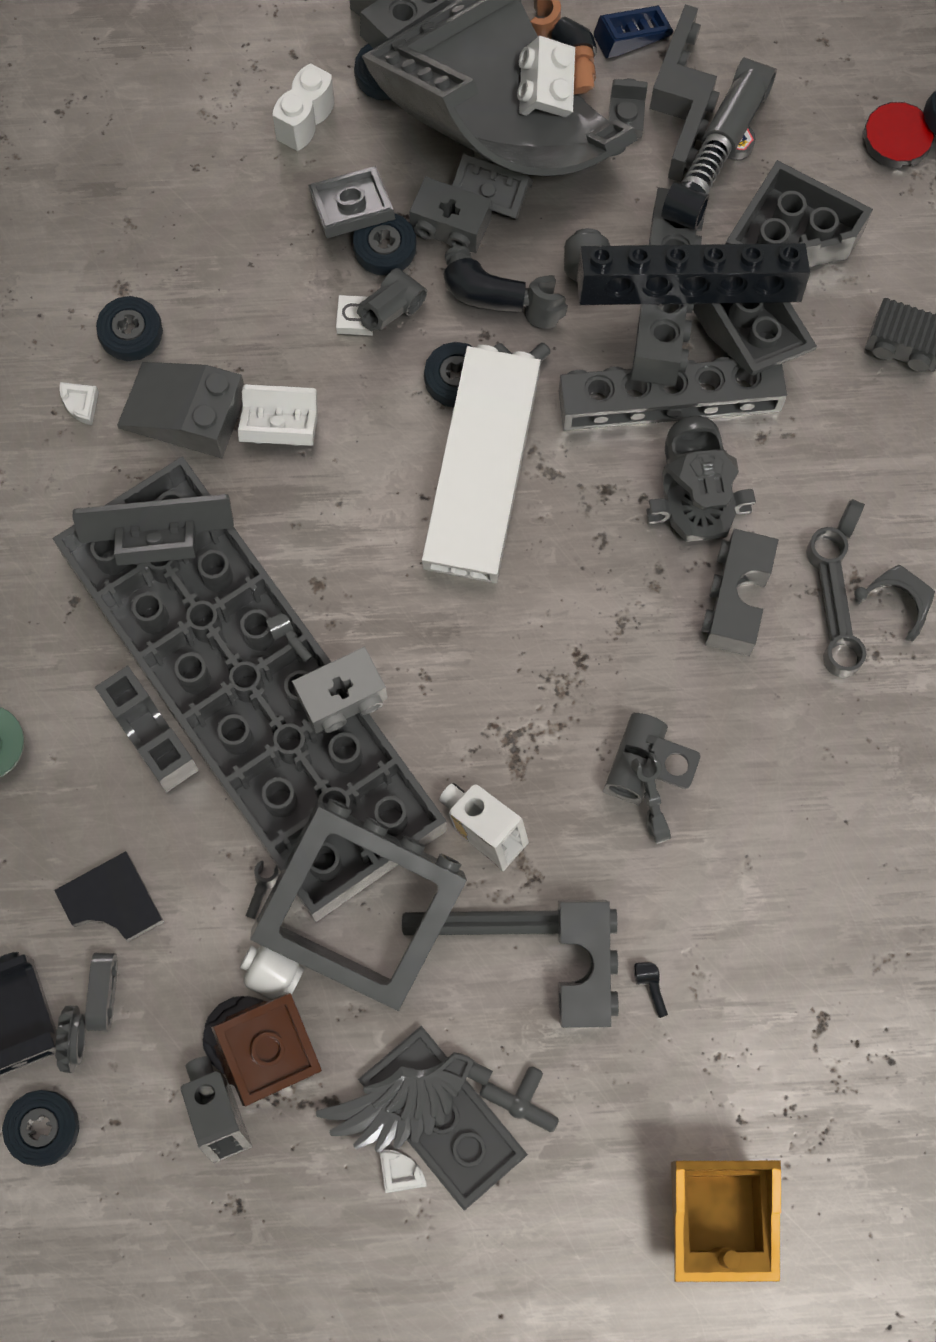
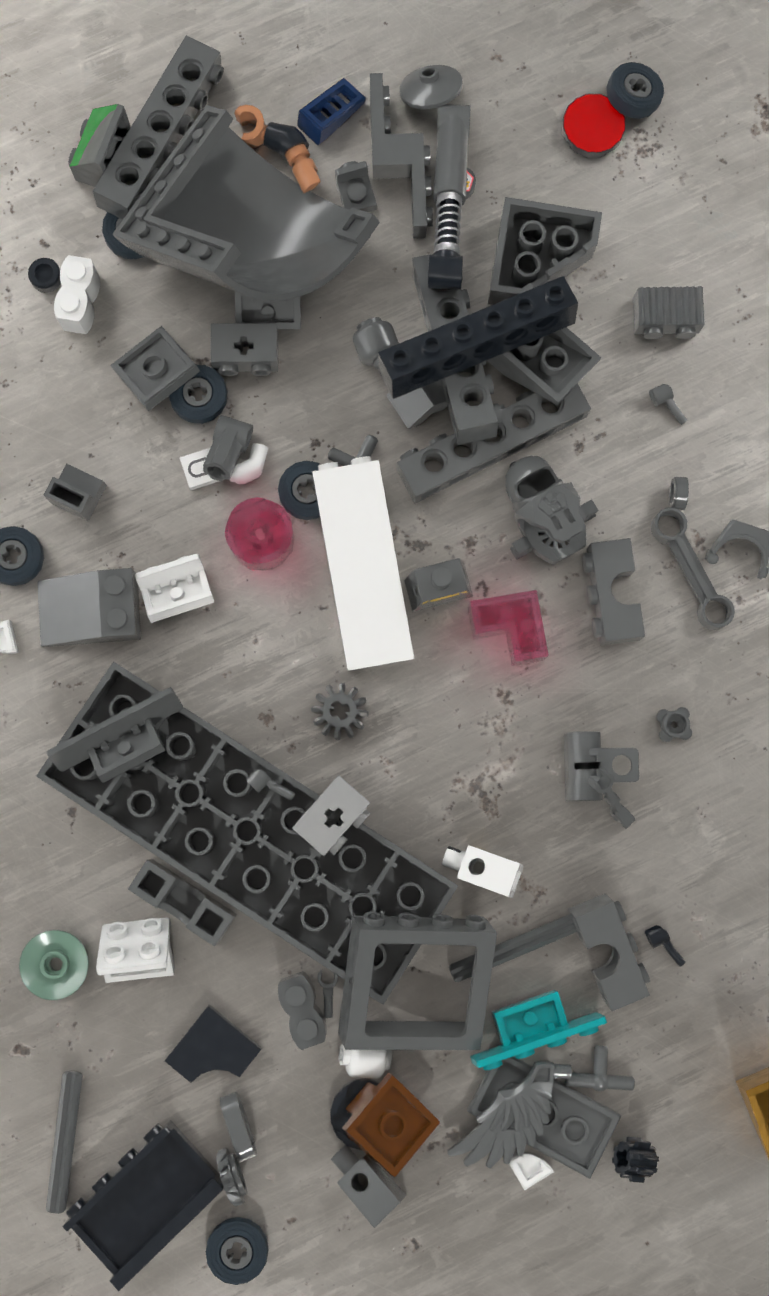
camera: 25 degrees left, 10 degrees up
piece [443,245,568,329] -> none
white bracket [517,35,575,118] -> none
none -> black tile [28,258,61,293]
none -> dark grey piece [43,463,107,521]
none -> white bracket [96,917,175,983]
none -> clear pink brick [225,497,294,571]
none -> white arm [230,443,268,484]
none -> dark grey brick [278,971,327,1050]
none -> dark grey gear [311,683,368,740]
none -> dark grey piece [386,380,448,429]
none -> dark grey dish [400,65,463,109]
none -> dark grey torso [404,558,473,612]
none -> clear pink brick [467,590,549,666]
none -> teal bracket [470,990,607,1070]
none -> black gear [612,1136,659,1183]
none -> dark grey hand [649,384,687,425]
none -> dark grey plate [657,707,692,742]

